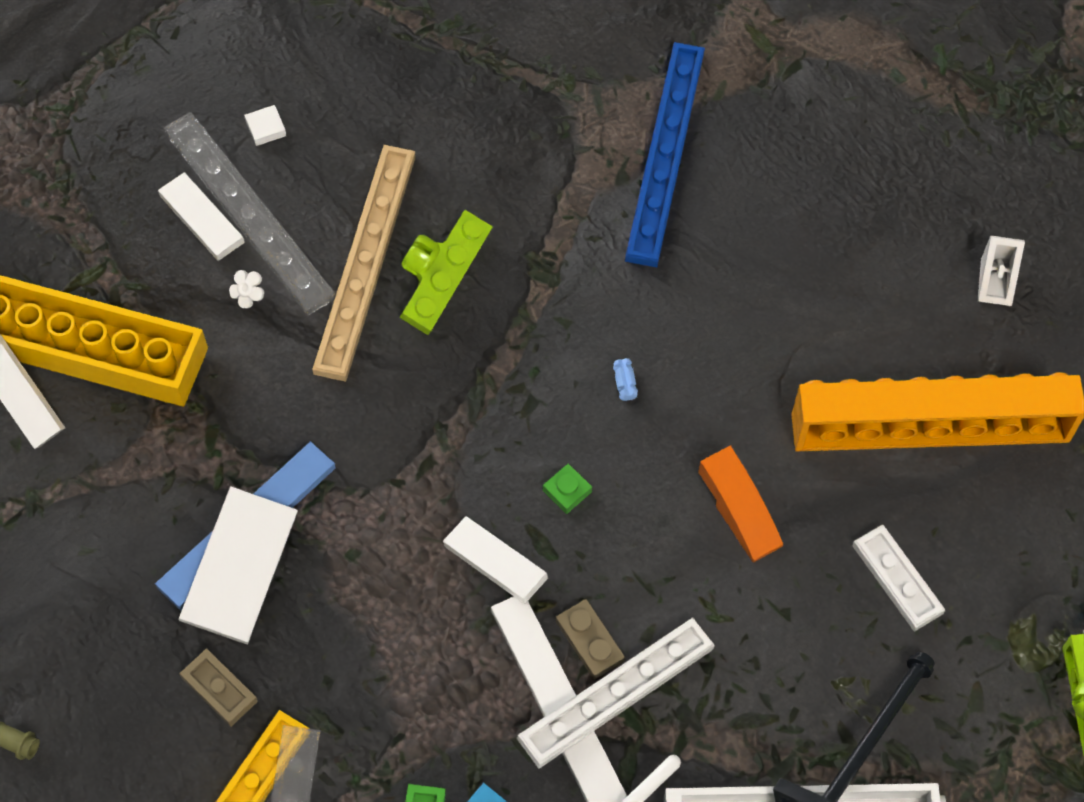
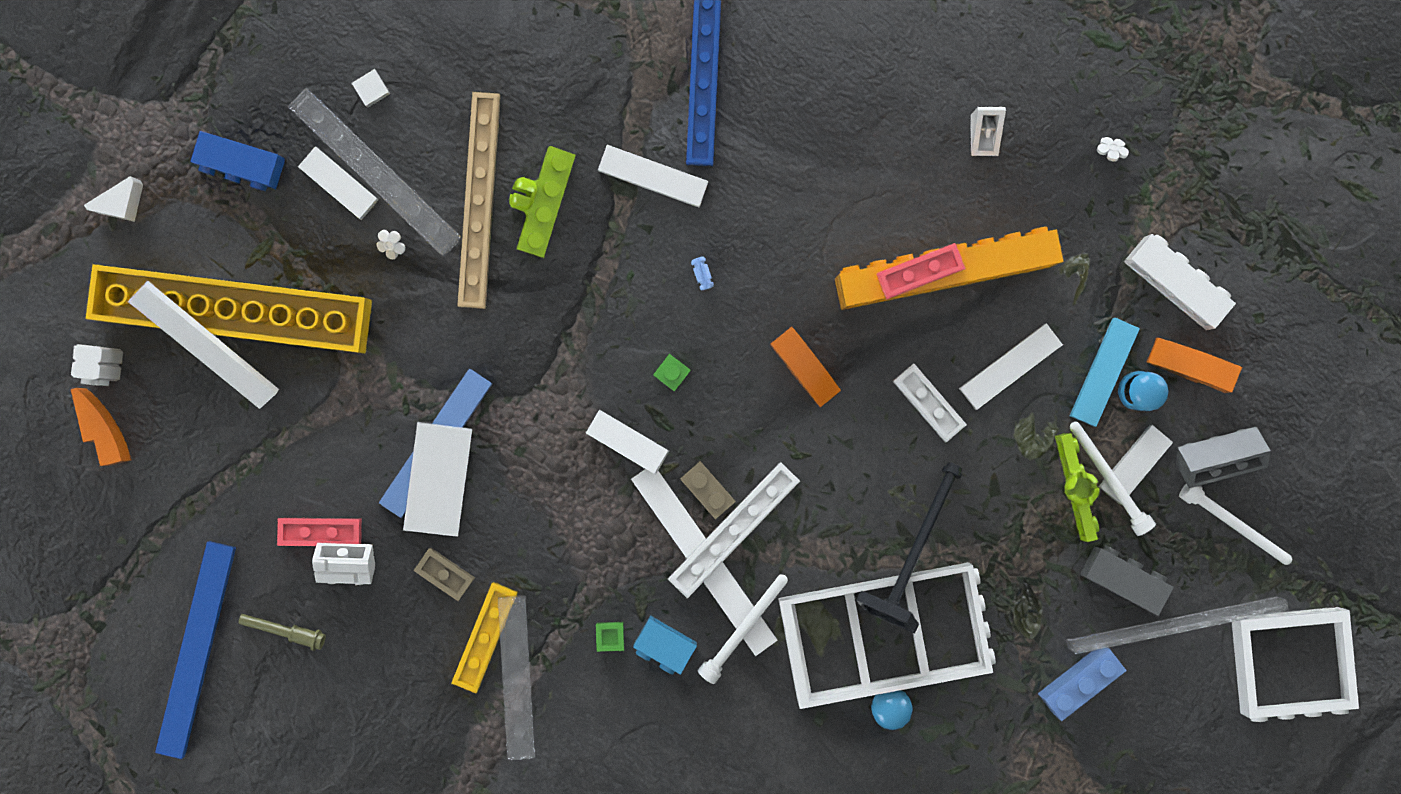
camera: 15 degrees left, 25 degrees up
none -> blue brick [190,131,285,192]
none -> coral plate [277,518,362,546]
none -> white brick [312,543,375,585]
none -> white tile [598,145,708,207]
none -> coral tile [876,243,965,300]
none -> white tile [959,323,1063,410]

